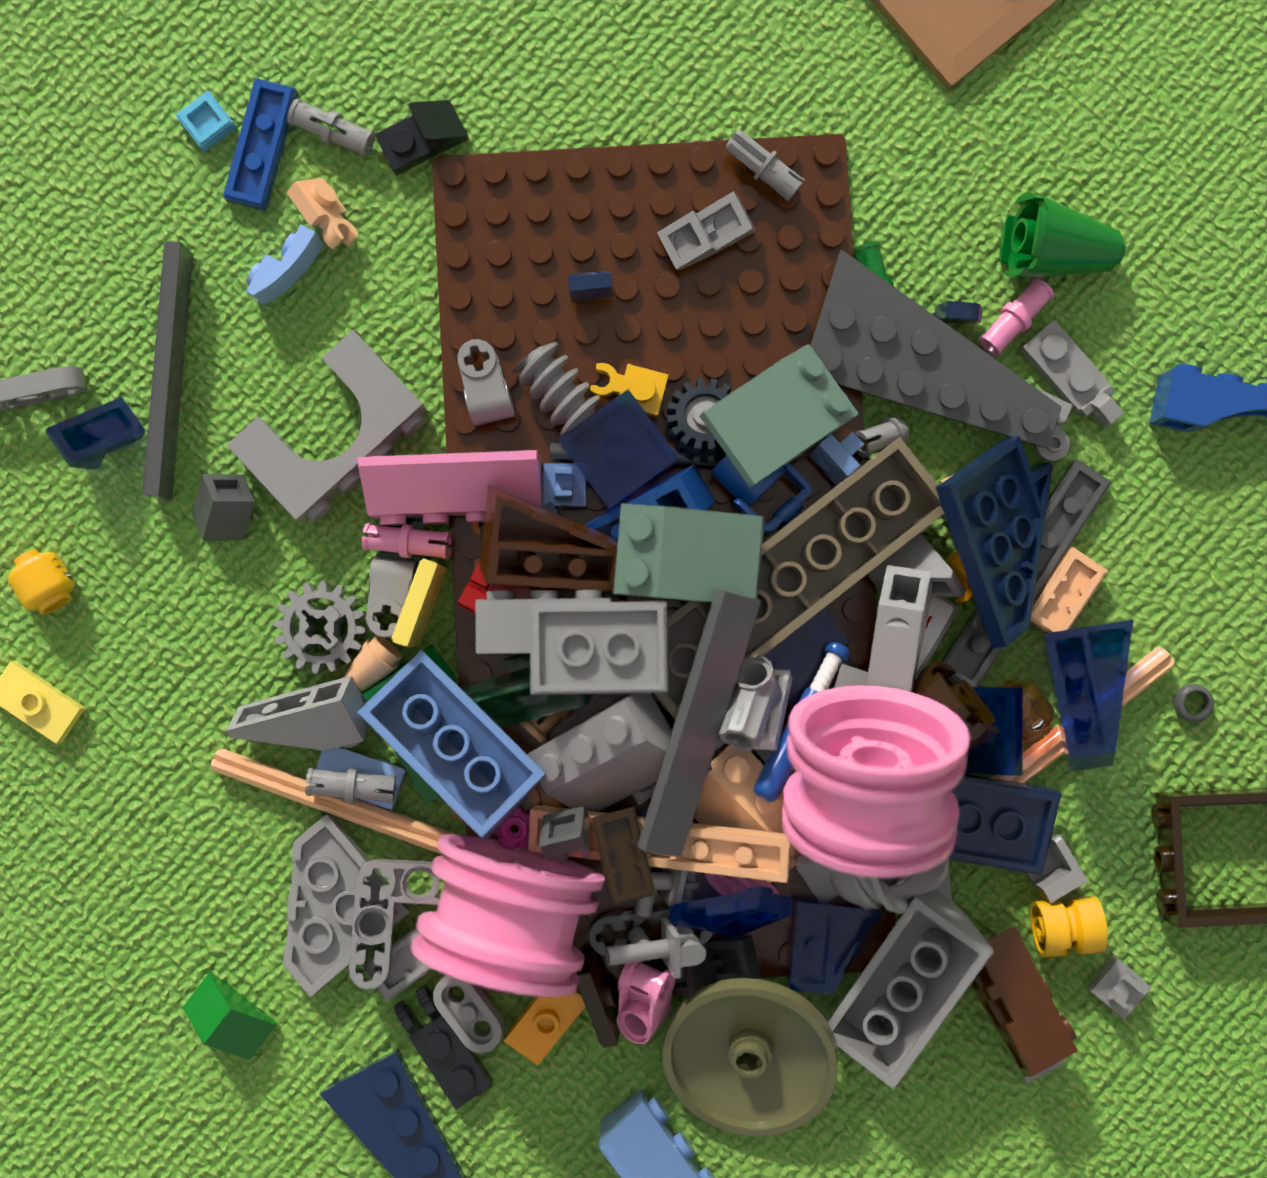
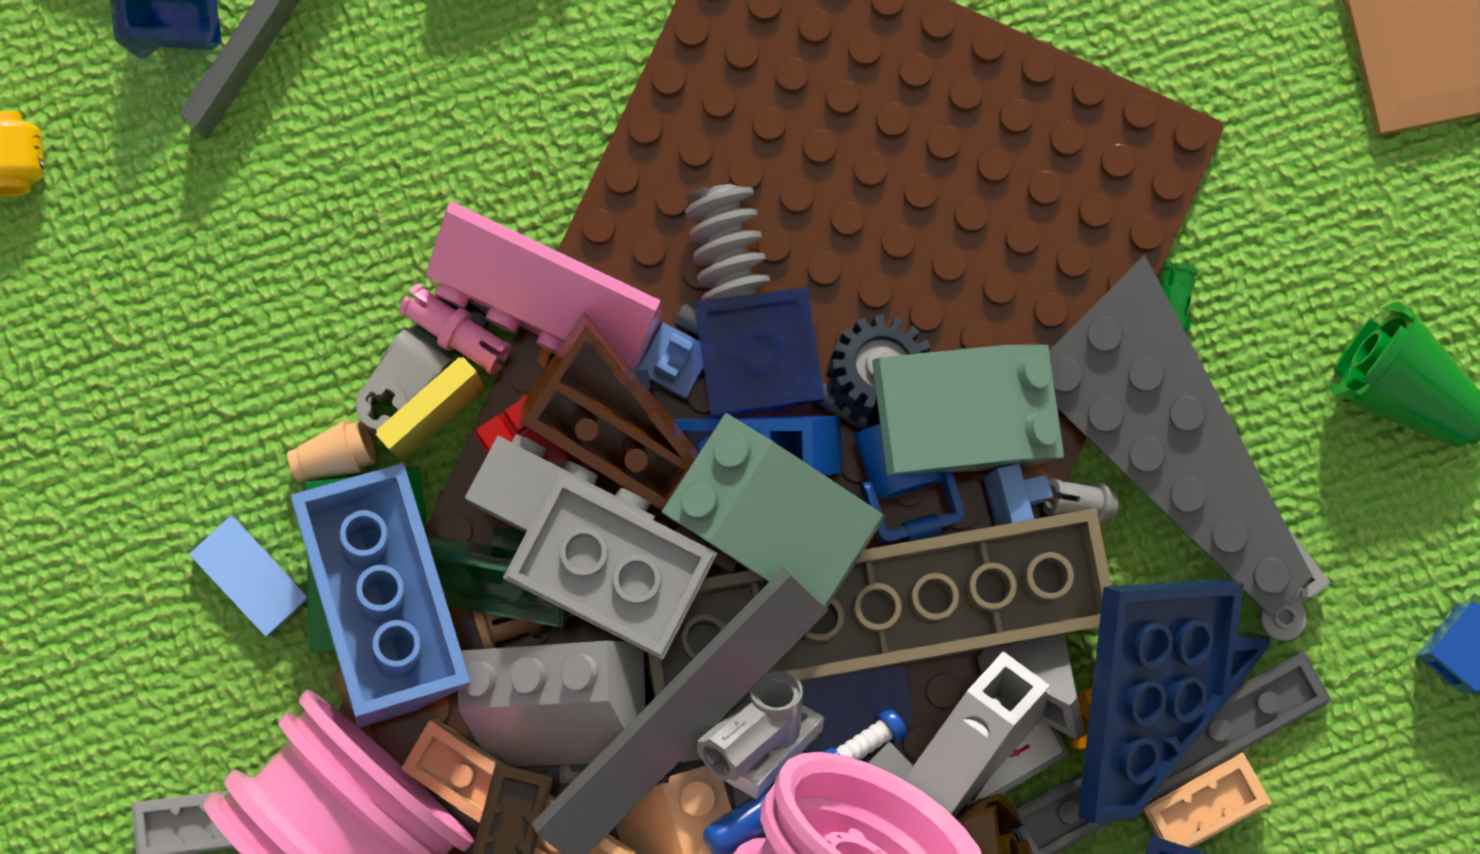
camera: 25 degrees right, 5 degrees down
dark grey panel [192,474,255,541] -> none
light nougat axle [211,749,453,855] -> none
light grey slope [226,676,370,751] -> none
light grey arch [227,330,428,524] -> none
light grey gear [273,581,369,673] -> none
light grey plate [283,813,412,997] -> none
light grey pin [305,768,396,803] -> none
light grey beam [349,859,441,989] -> none
light grey piece [457,339,515,427] -> none
dark pink plate [494,807,530,850] -> none
dark grey tile [539,806,590,863] -> none
dark blue tile [568,271,613,302] -> none
yellow plate [590,363,669,418] -> none
light grey slope [657,191,756,271] -> none
light grey axle [726,130,805,201] -> none
dark blue tile [934,301,983,324] -> none
bright pink pin [978,278,1054,357] -> none
light grey hinge [1019,320,1124,428] -> none

